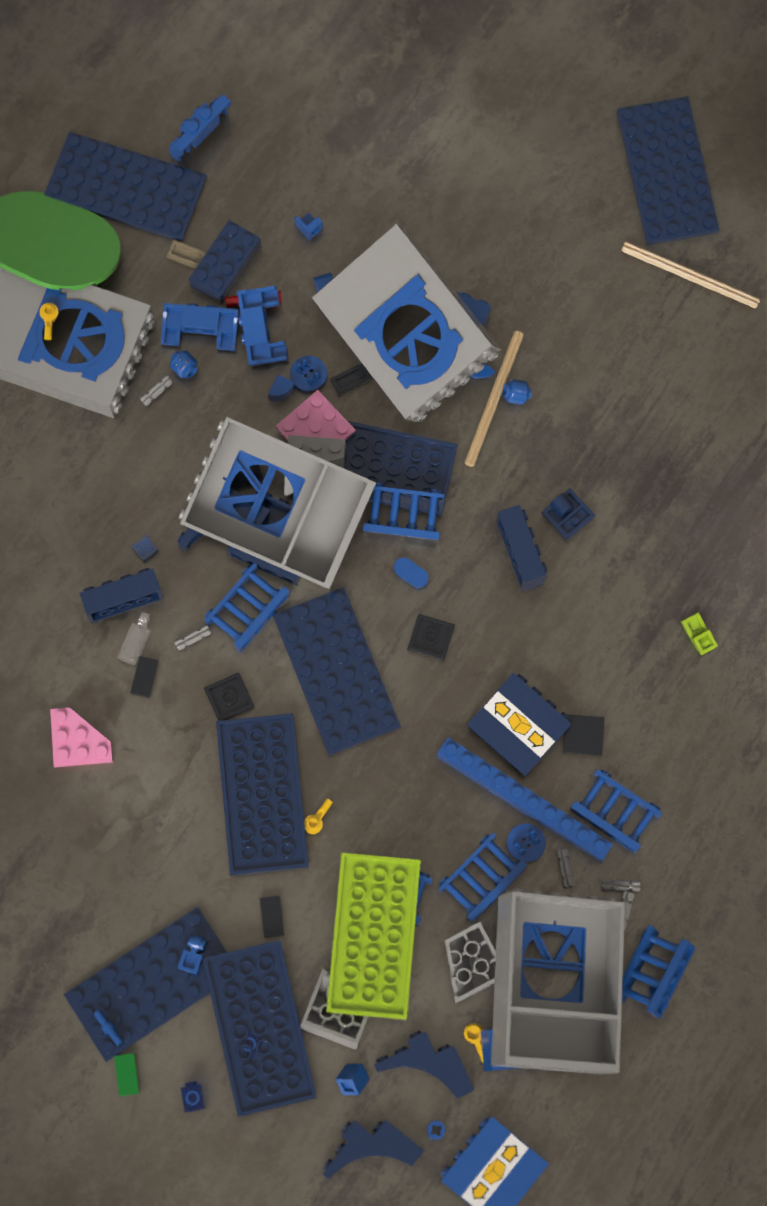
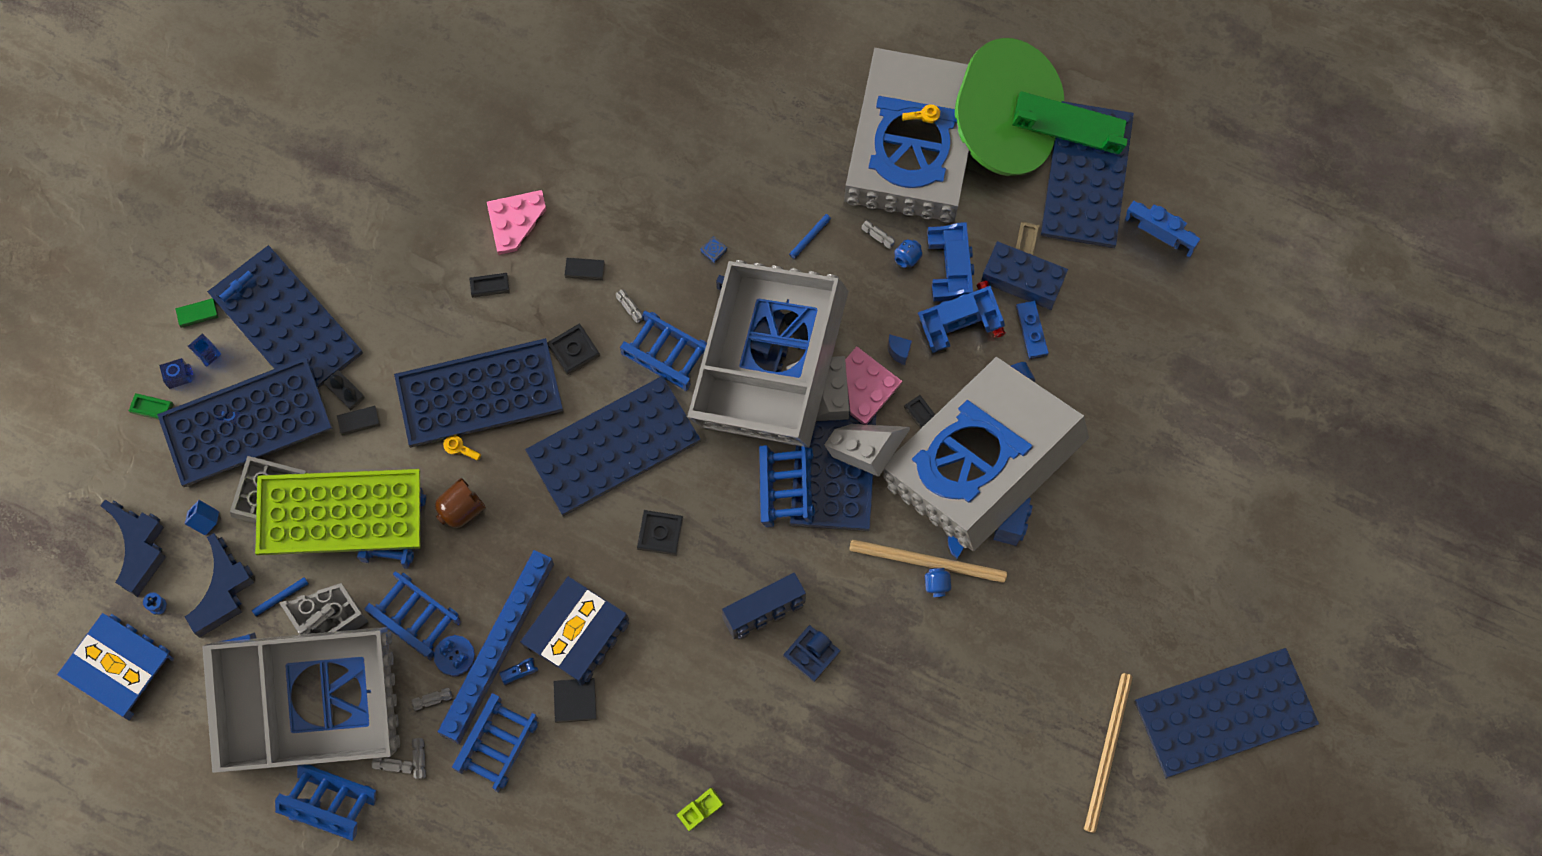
camera: 80 degrees right, 5 degrees down
dark blue brick [80,568,164,623] -> none
clear plate [117,612,151,666] -> none
blue plate [177,935,206,975] -> none
blue plate [290,356,327,393] -> none
blue panel [294,213,323,240] -> none
blue tile [394,558,429,588] -> none
yellow plate [464,1023,483,1063] -> none
none -> green tile [128,393,174,420]
none -> clear blue brick [188,333,221,367]
none -> blue bar [252,577,309,617]
none -> light grey axle [297,604,335,635]
none -> black tile [323,370,365,411]
none -> reddish brown cylinder [435,478,486,528]
none -> black tile [469,273,510,298]
none -> blue bar [499,658,538,685]
none -> blue bar [789,214,831,259]
none -> light grey wedge [824,424,910,476]
none -> green bracket [1012,91,1127,155]
none -> blue plate [1016,301,1049,359]

